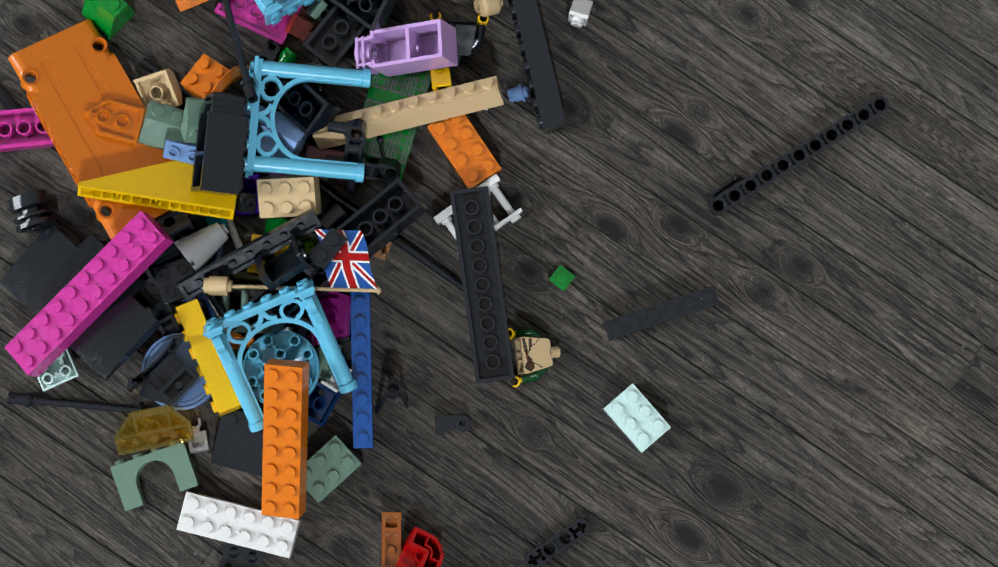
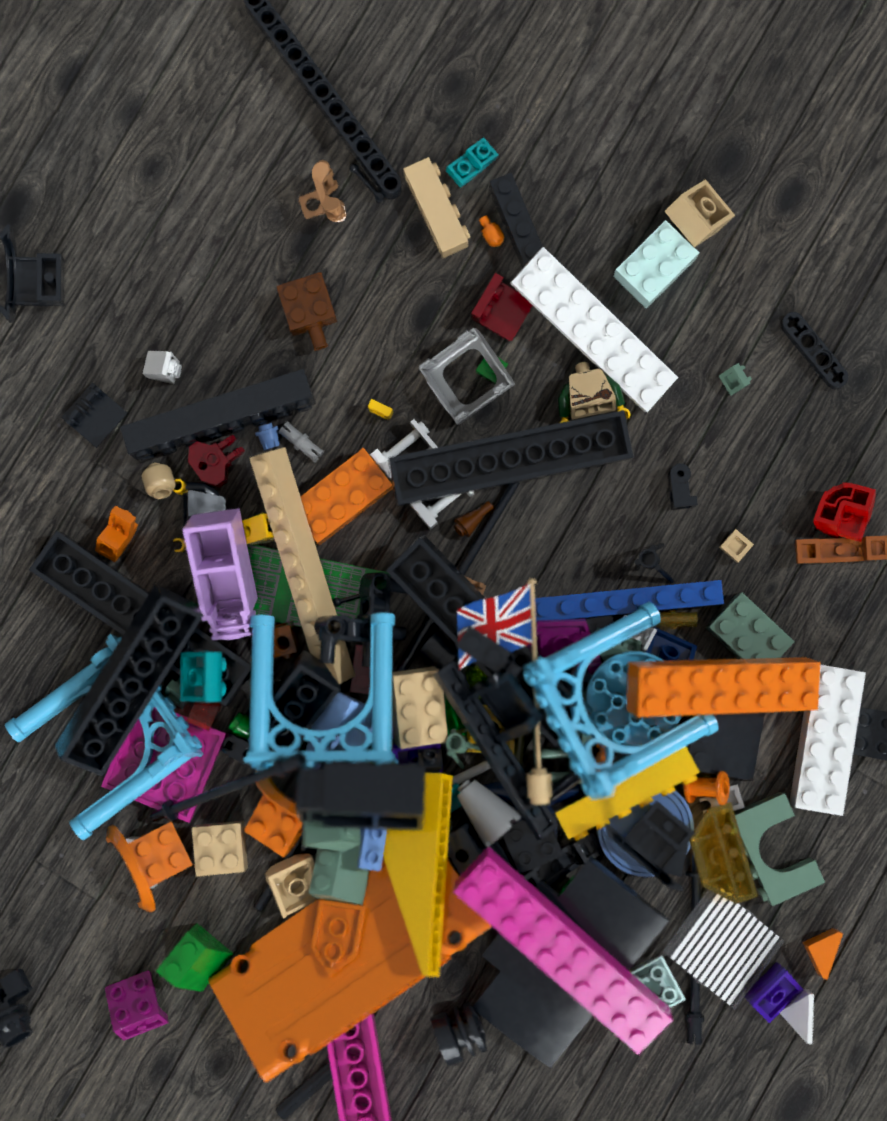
camera: 95 degrees left, 0 degrees up
none -> teal brick [180,652,226,702]
none -> dark red hinge [188,435,245,488]
none -> tan brick [192,820,248,876]
none -> reddish brown brick [273,620,300,659]
none -> reddish brown brick [276,272,337,351]
none -> light grey pin [278,421,324,463]
none -> medium nougat piece [299,160,346,222]
none -> yellow tile [368,399,393,420]
none -> tan brick [403,157,470,258]
none -> light grey piece [419,328,515,425]
none -> teal slope [446,138,498,188]
none -> sand green plant [446,728,480,769]
none -> reddish brown cone [453,501,493,538]
none -> dark red bracket [471,273,533,342]
none -> orange cylinder [479,215,504,247]
none -> white plate [510,247,678,412]
none -> clear yellow pin [653,610,698,629]
none -> piece [662,884,784,1010]
none -> tan brick [665,179,735,248]
none -> orange hose [683,771,730,805]
none -> sand green tile [719,363,752,396]
none -> tan plate [719,529,754,563]
none -> dark purple slope [743,962,803,1023]
none -> white slope [780,989,814,1044]
none -> orange slope [803,928,843,980]

